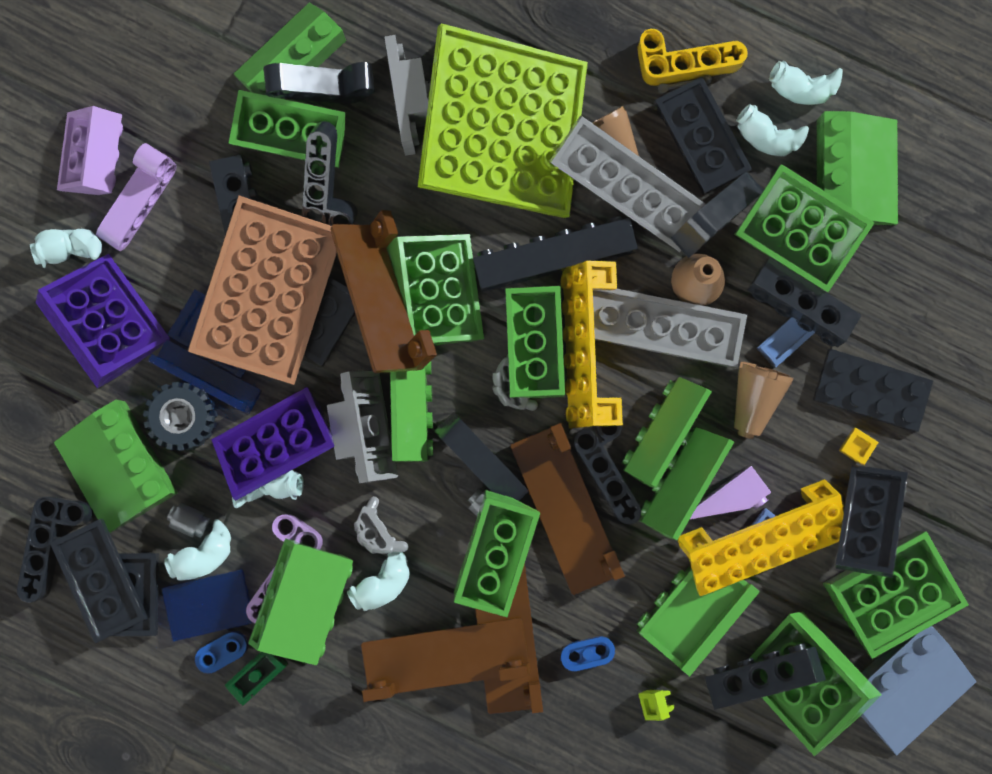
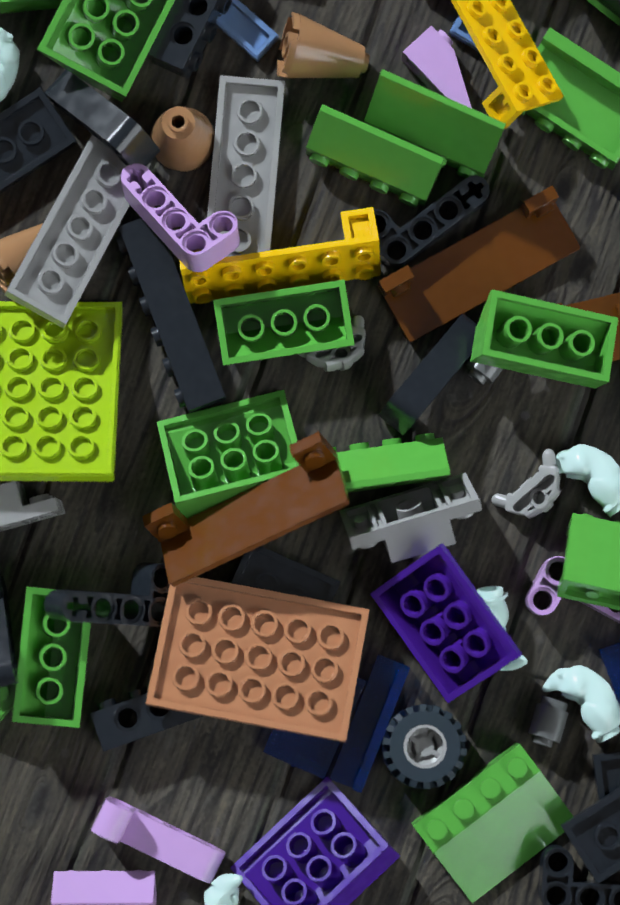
camera: 100 degrees left, 0 degrees up
none -> lavender beam [121,163,240,272]

